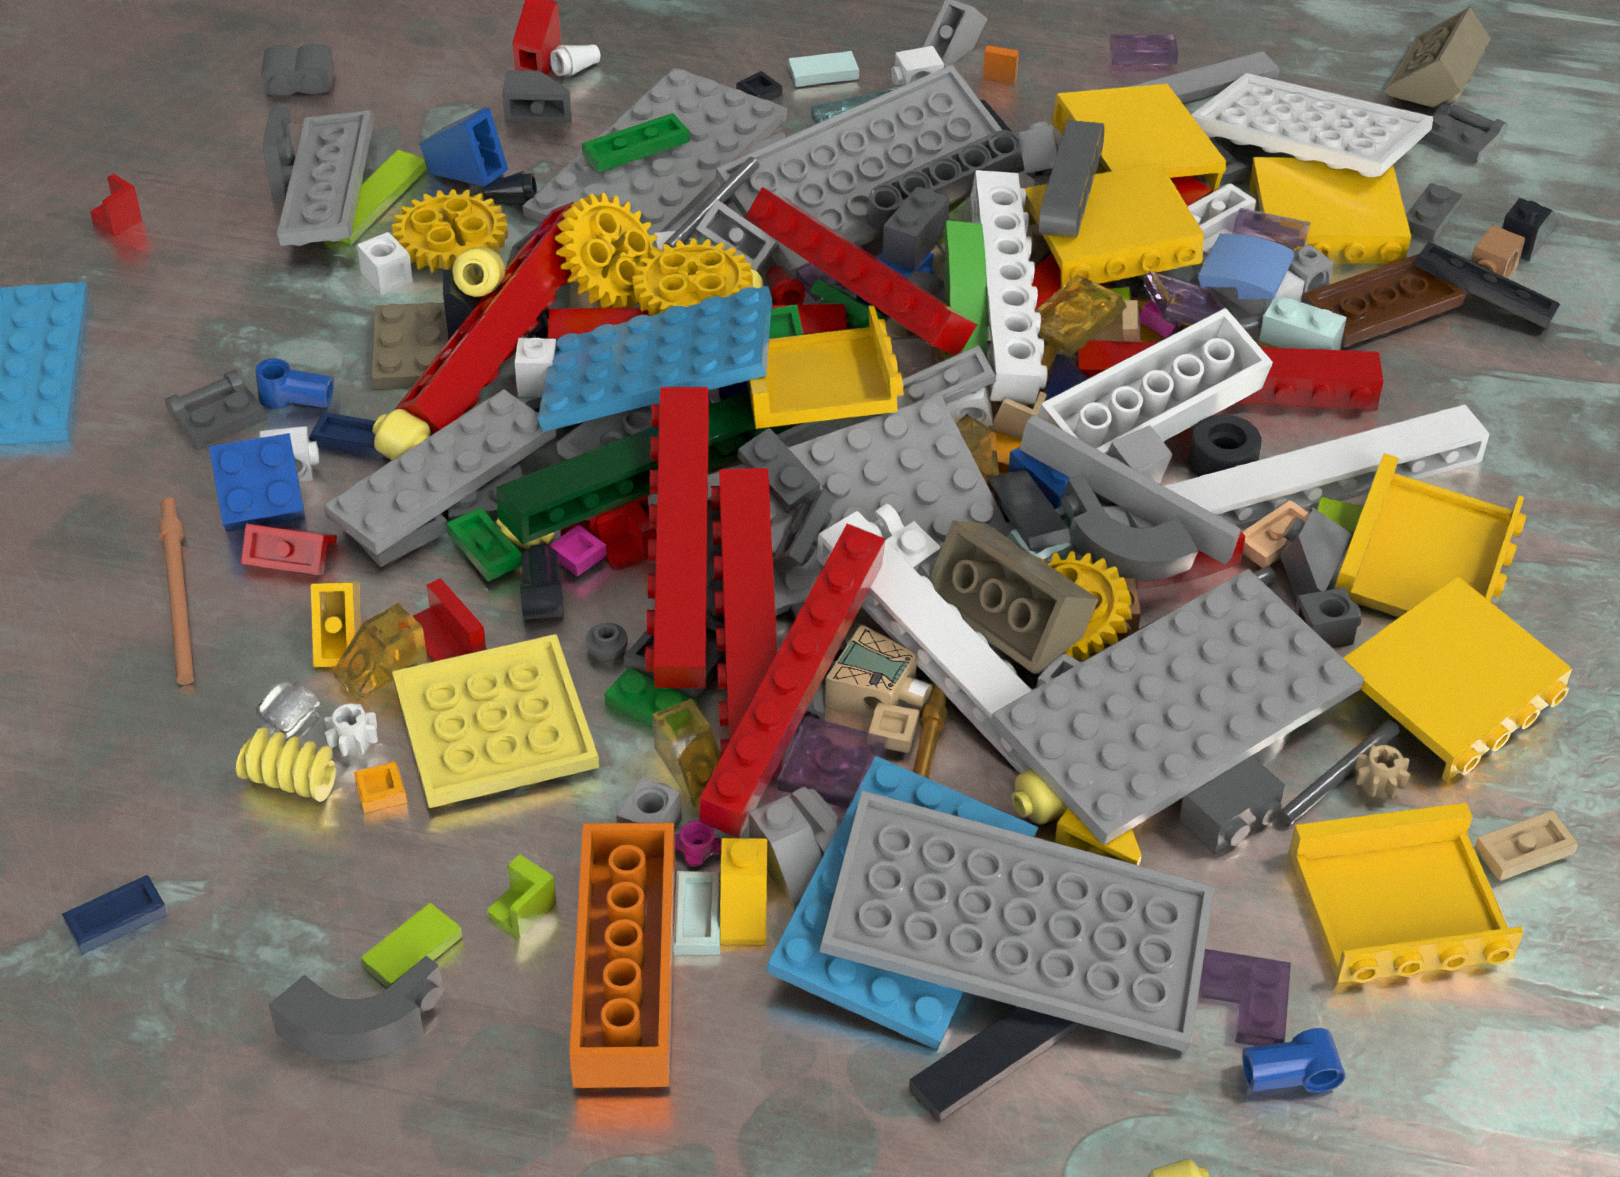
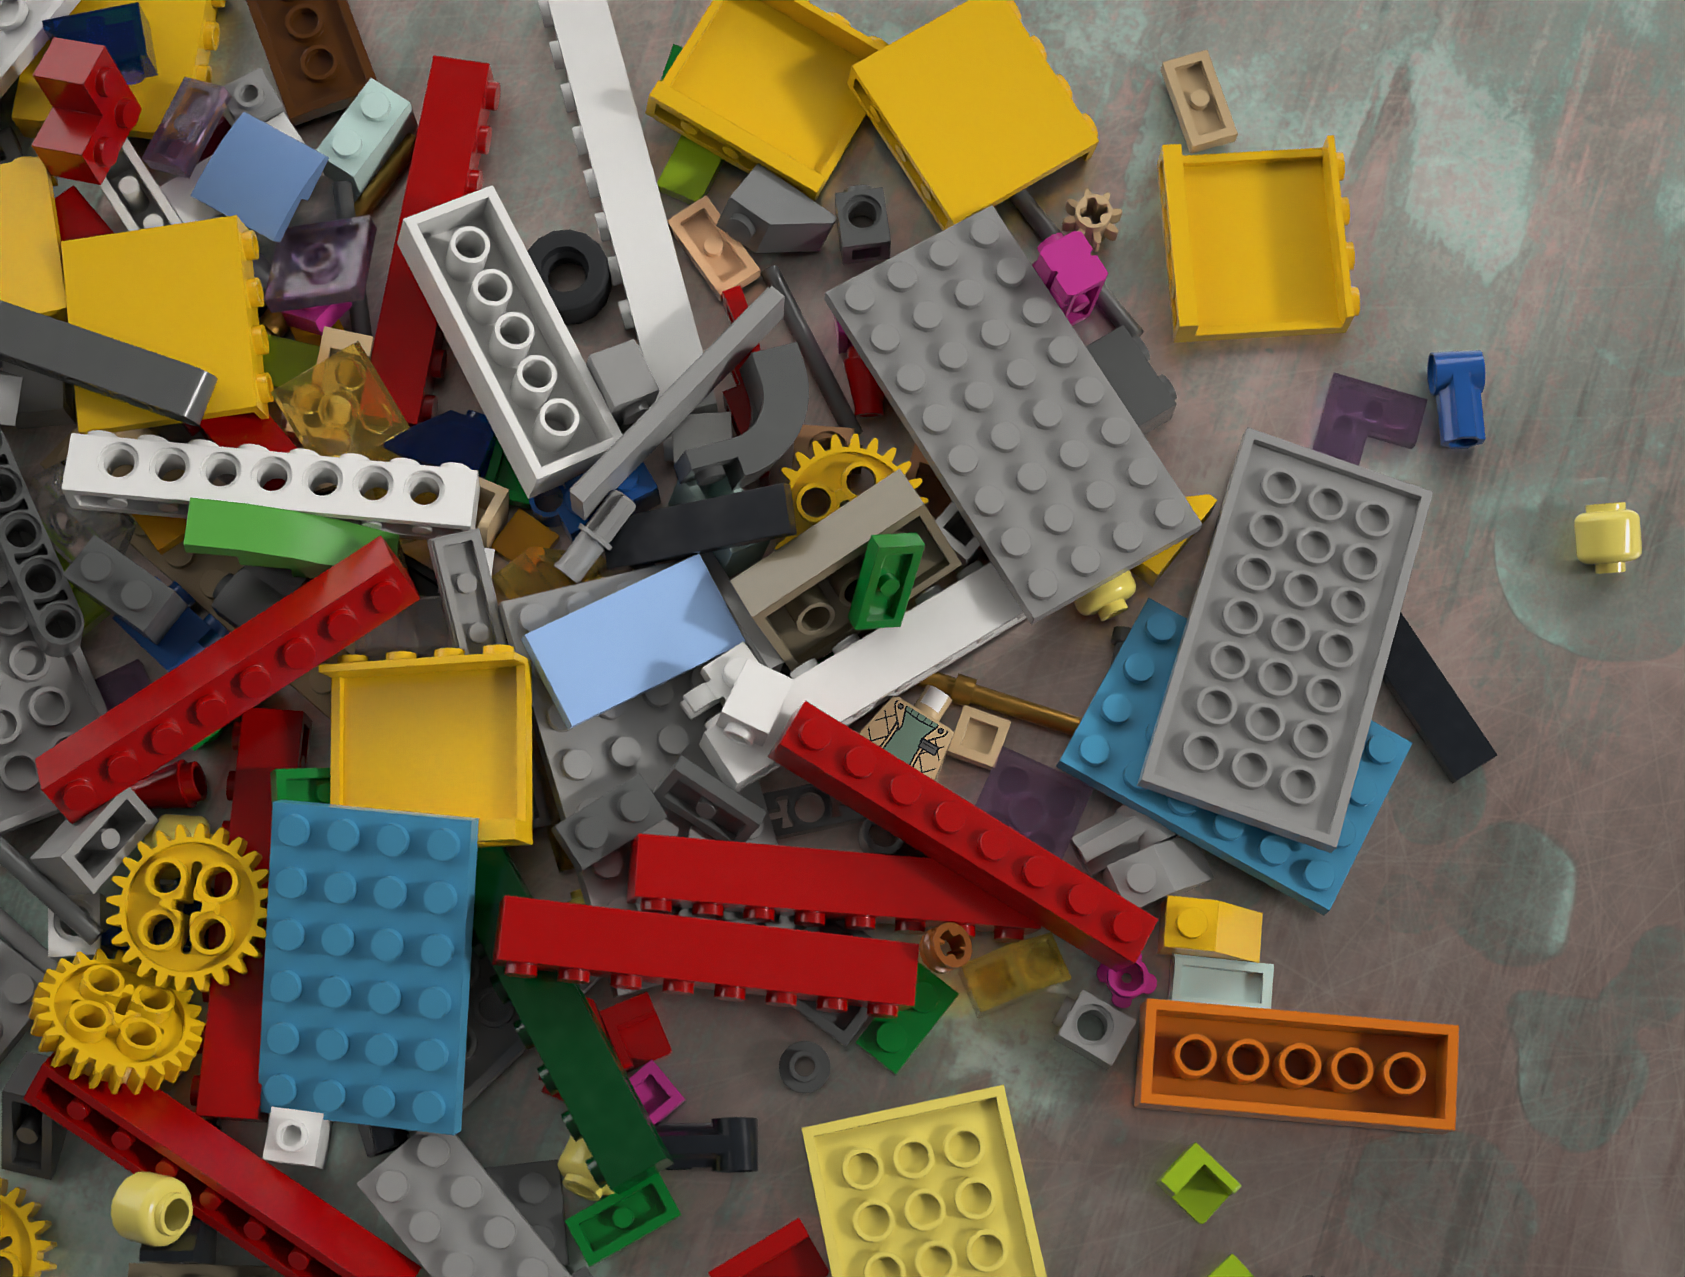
camera: 85 degrees left, 30 degrees up
none -> red brick [31,37,142,185]
none -> clear blue slope [42,2,158,85]
none -> light blue tile [521,554,746,730]
none -> light grey axle [553,490,636,584]
none -> white brick [716,657,794,747]
none -> green plate [848,533,925,630]
none -> dark orange bush [919,922,972,974]
none -> dark pink brick [1032,231,1108,326]

